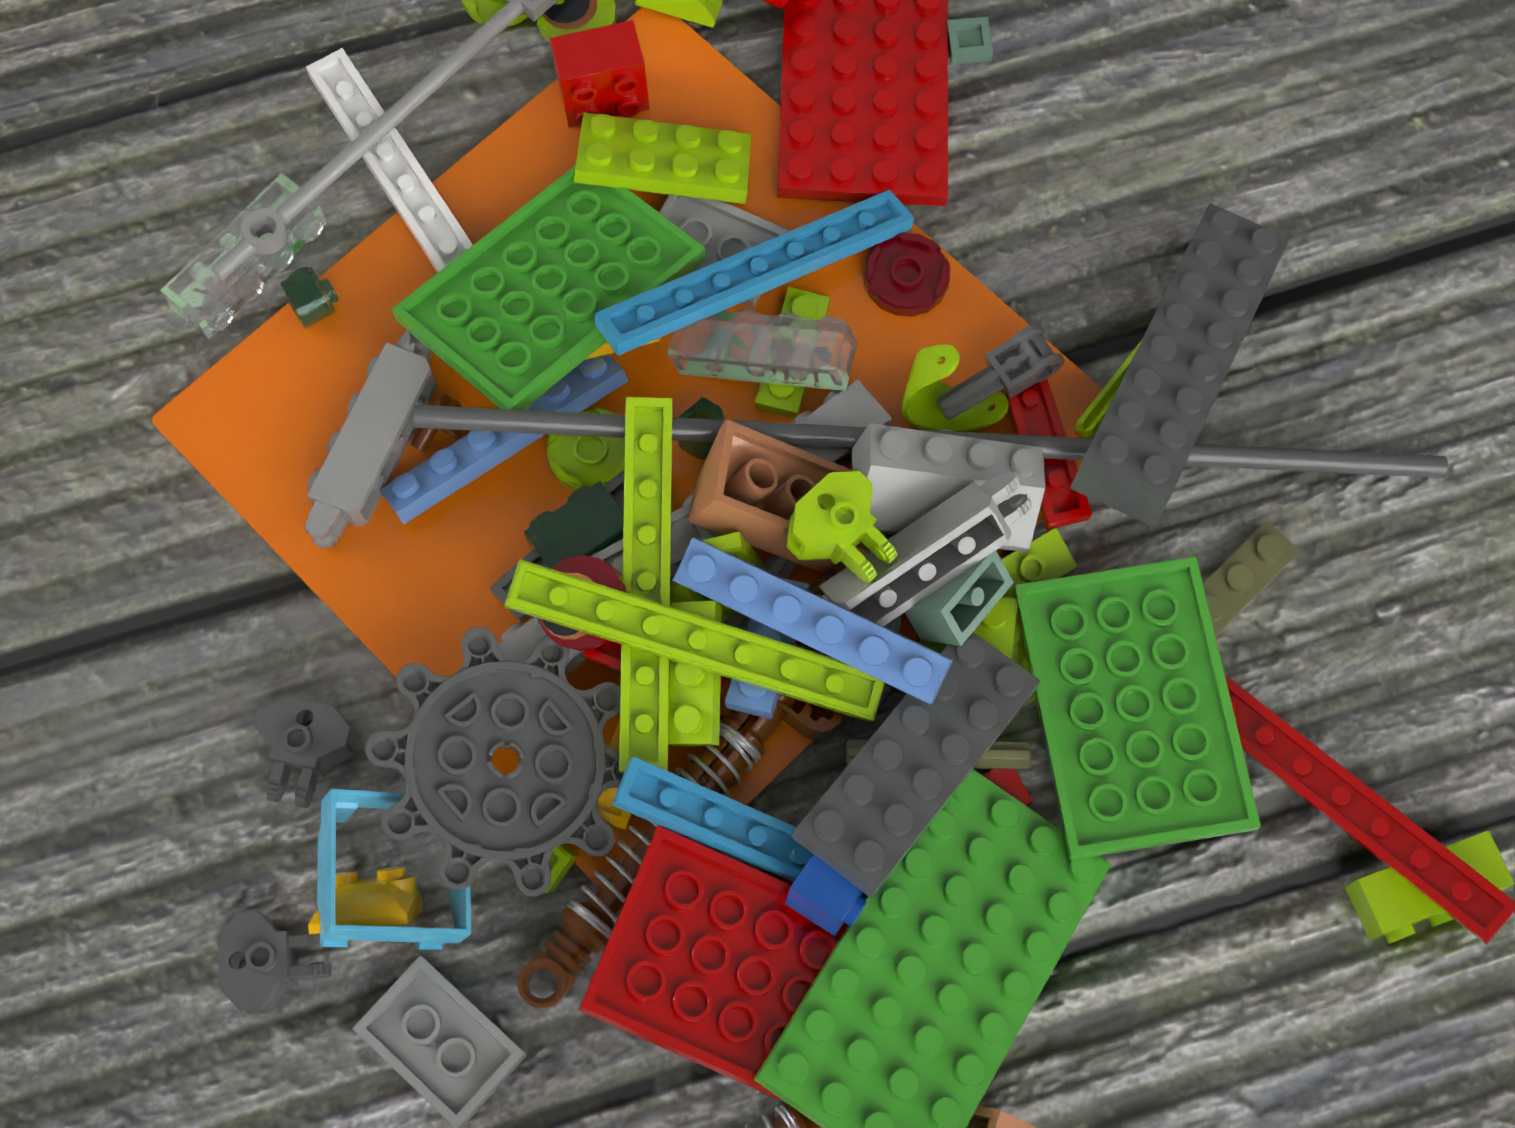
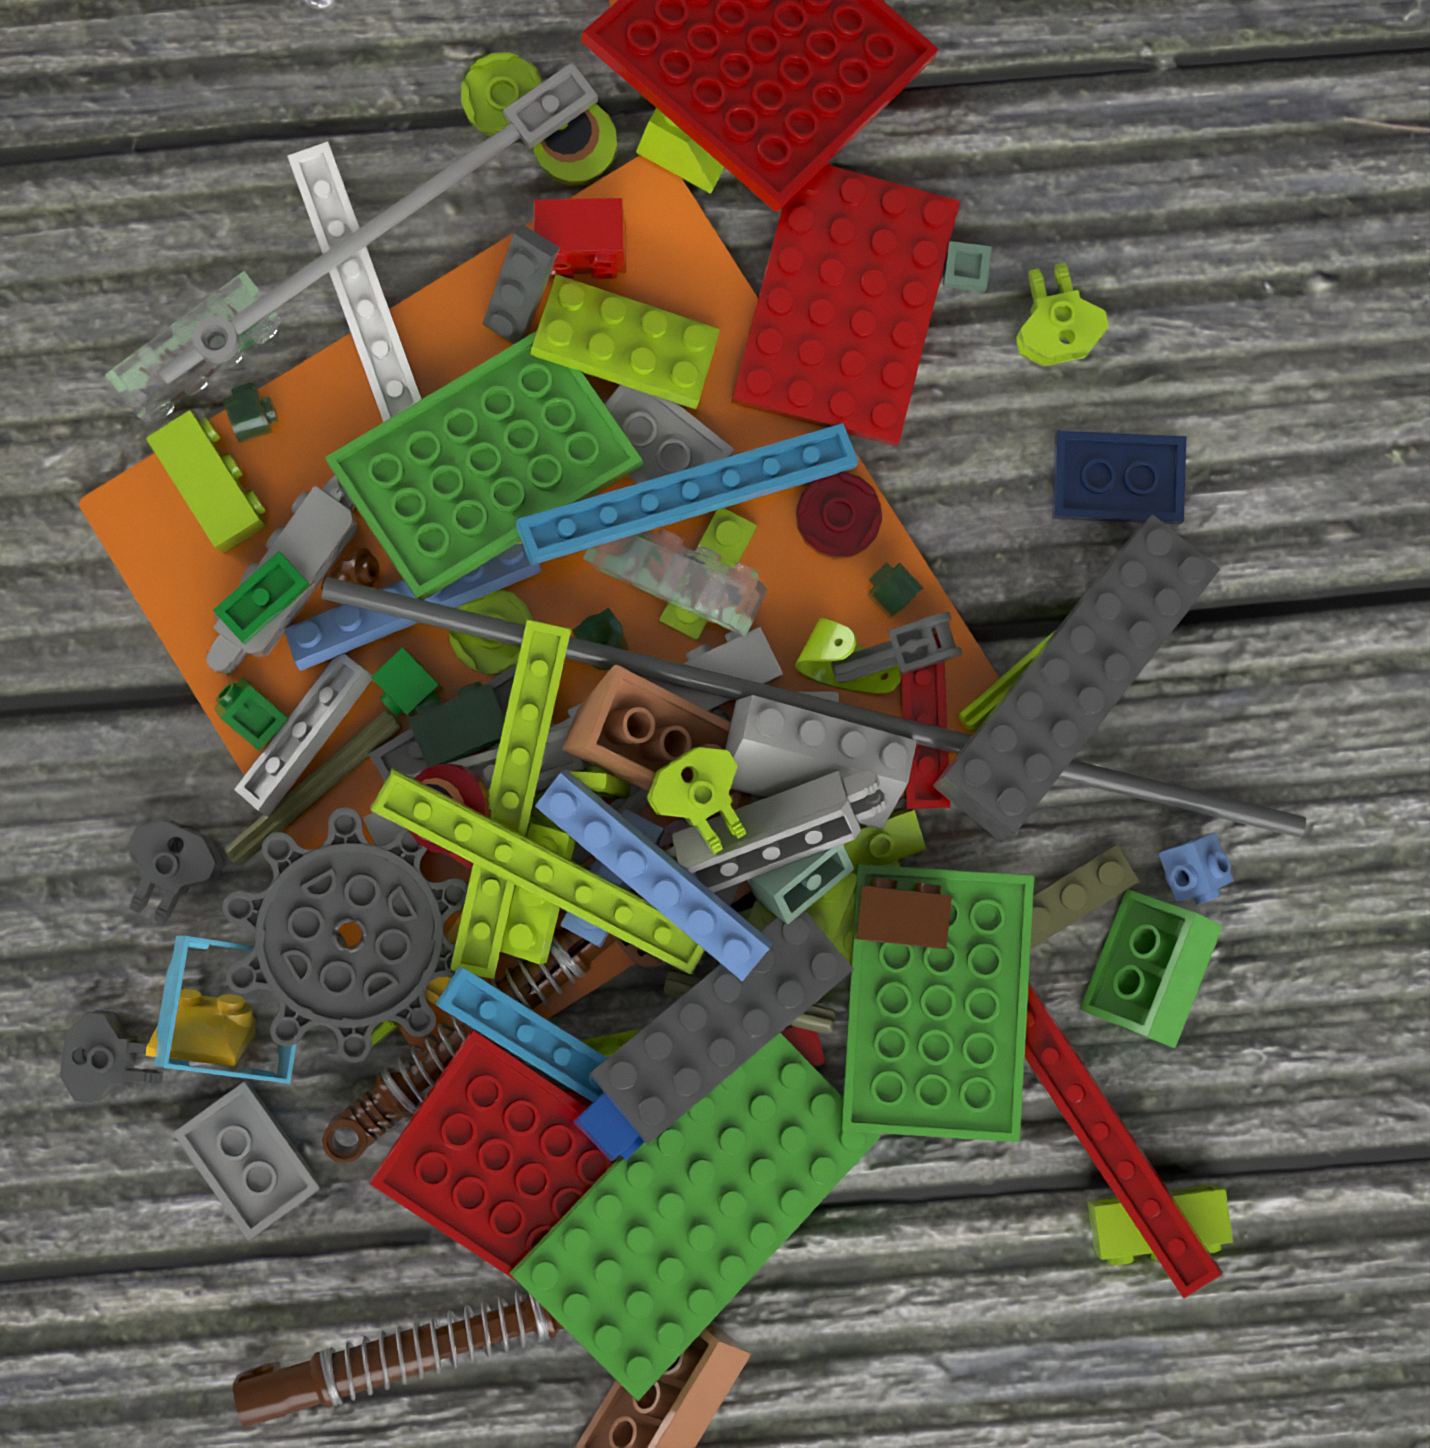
camera: 10 degrees right, 15 degrees up
none -> lime brick [146,410,267,554]
none -> green plate [213,551,311,645]
none -> green bracket [214,677,289,751]
none -> olive axle [224,711,401,866]
none -> light grey plate [234,653,373,817]
none -> green brick [371,647,444,719]
none -> dark grey plate [482,224,560,344]
none -> reddish brown brick [855,878,952,949]
none -> clear green plate [867,562,924,620]
none -> lime hinge [1015,263,1109,367]
none -> dark blue plate [1052,431,1187,524]
none -> bright green slope [1079,889,1223,1048]
none -> medium blue brick [1158,832,1234,904]

